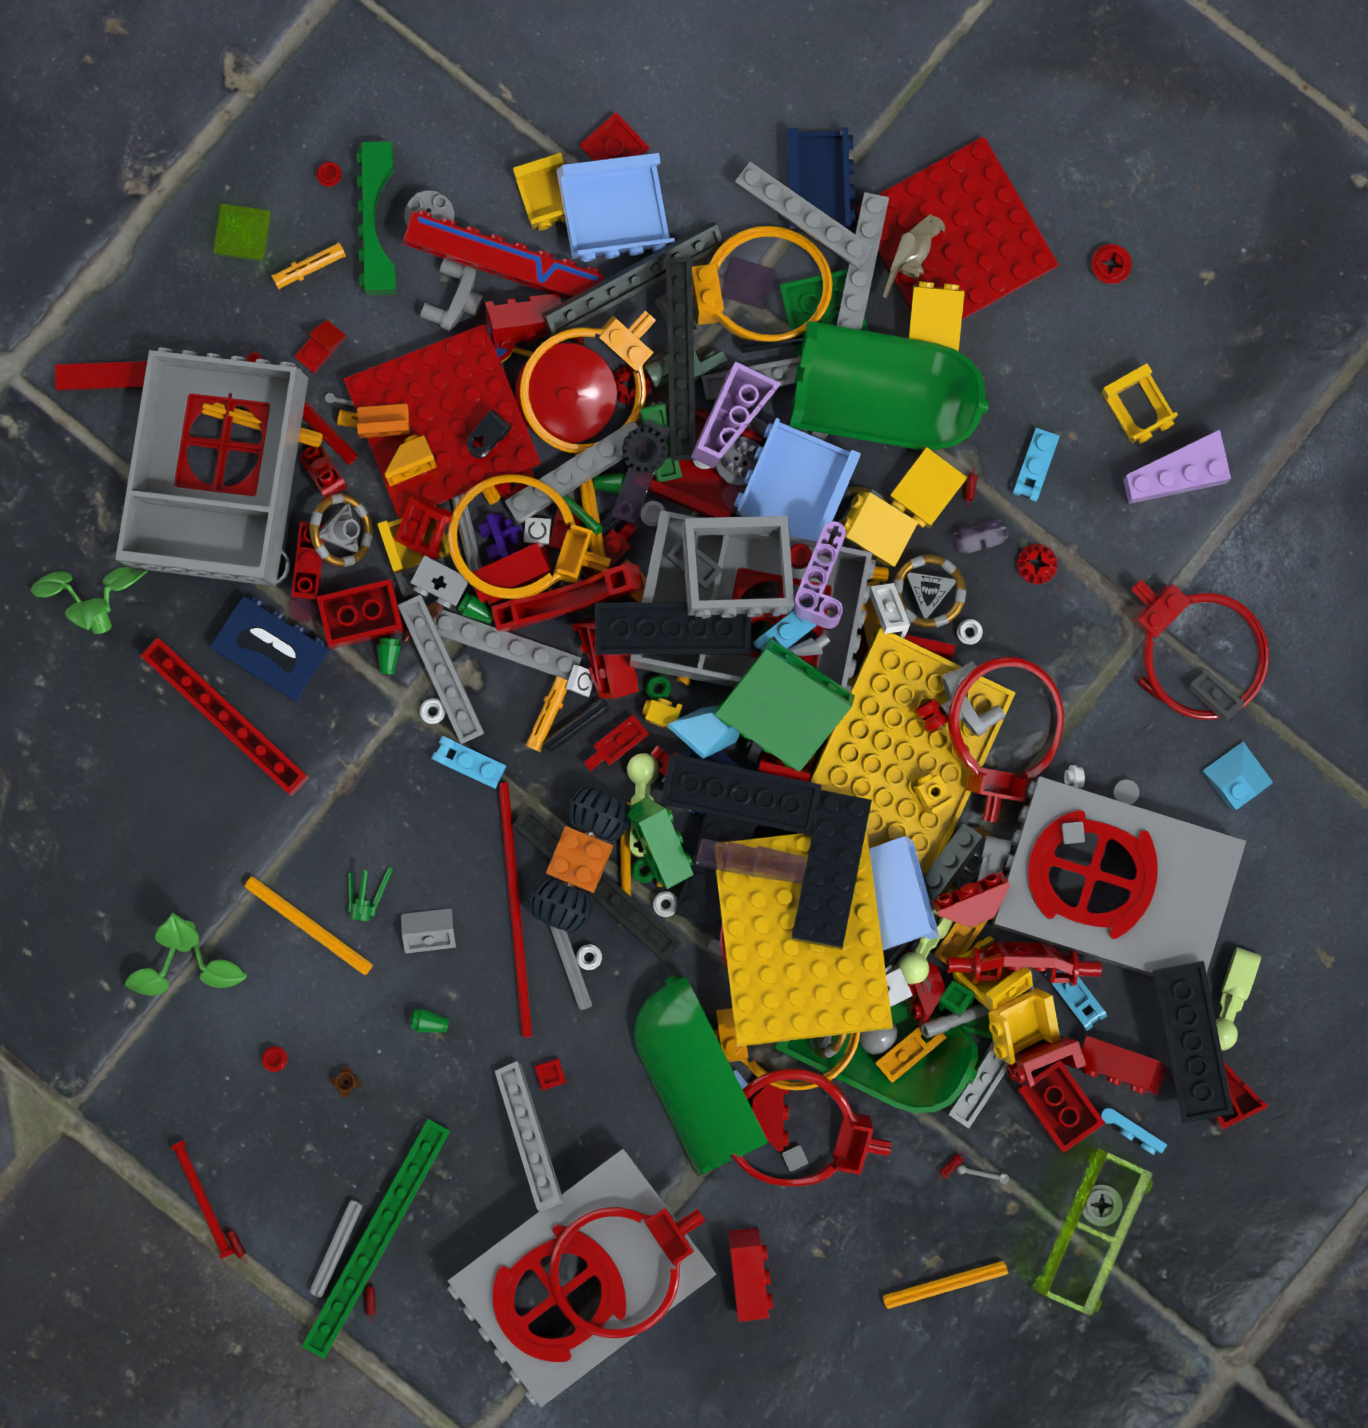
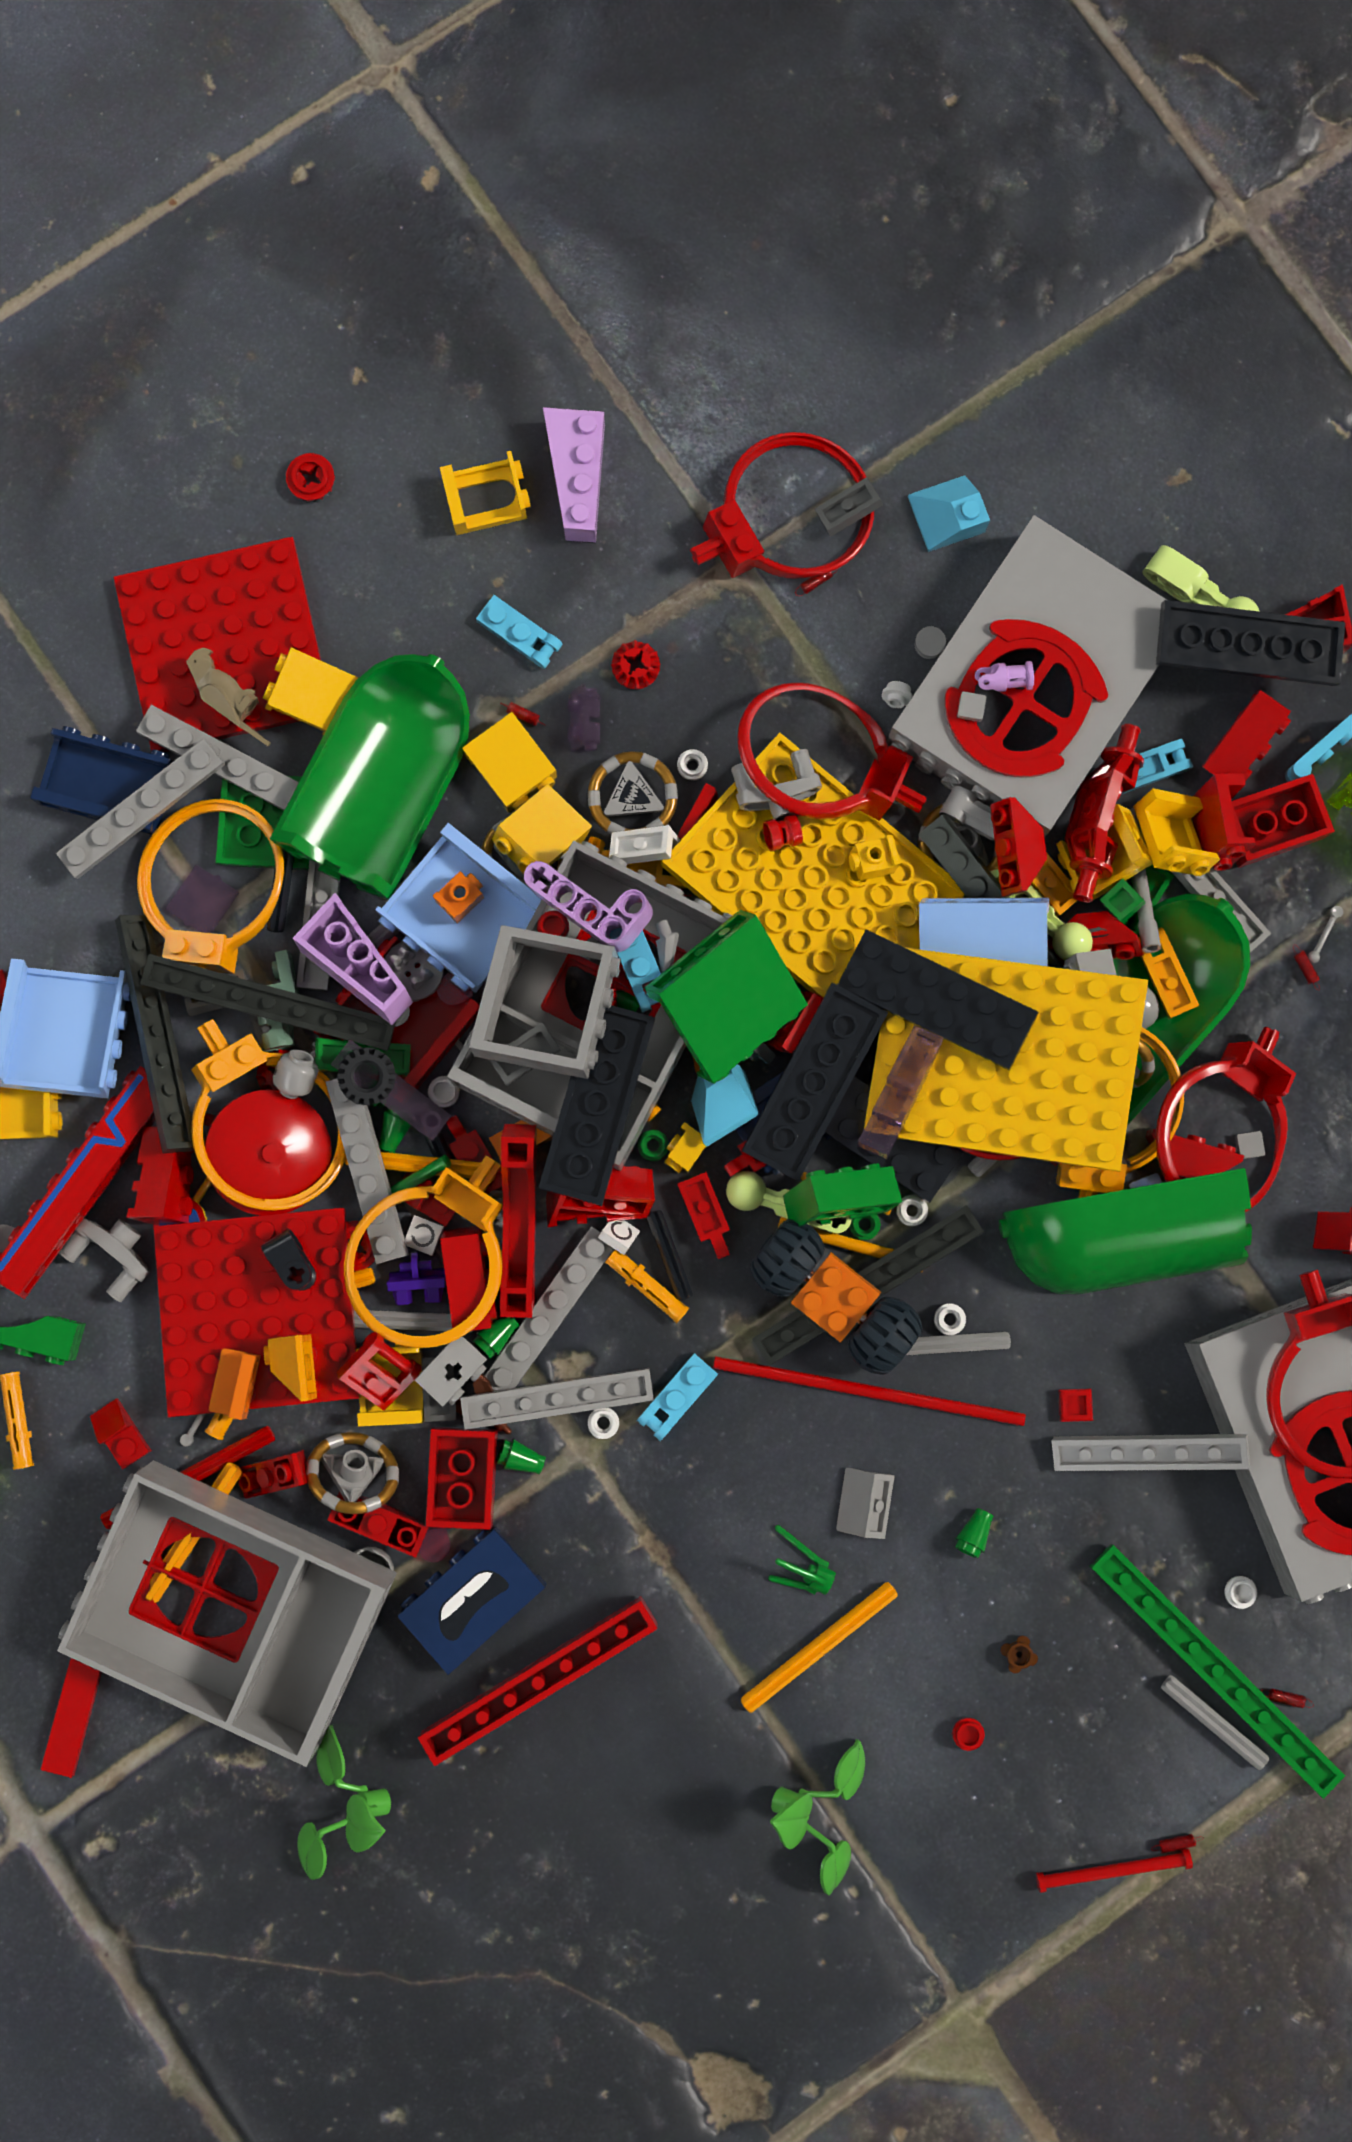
camera: 75 degrees left, 0 degrees up
none -> light grey head [273,1050,319,1099]
none -> orange brick [433,871,484,924]
none -> lavender piece [975,661,1034,692]
none -> white plate [1224,1576,1257,1609]

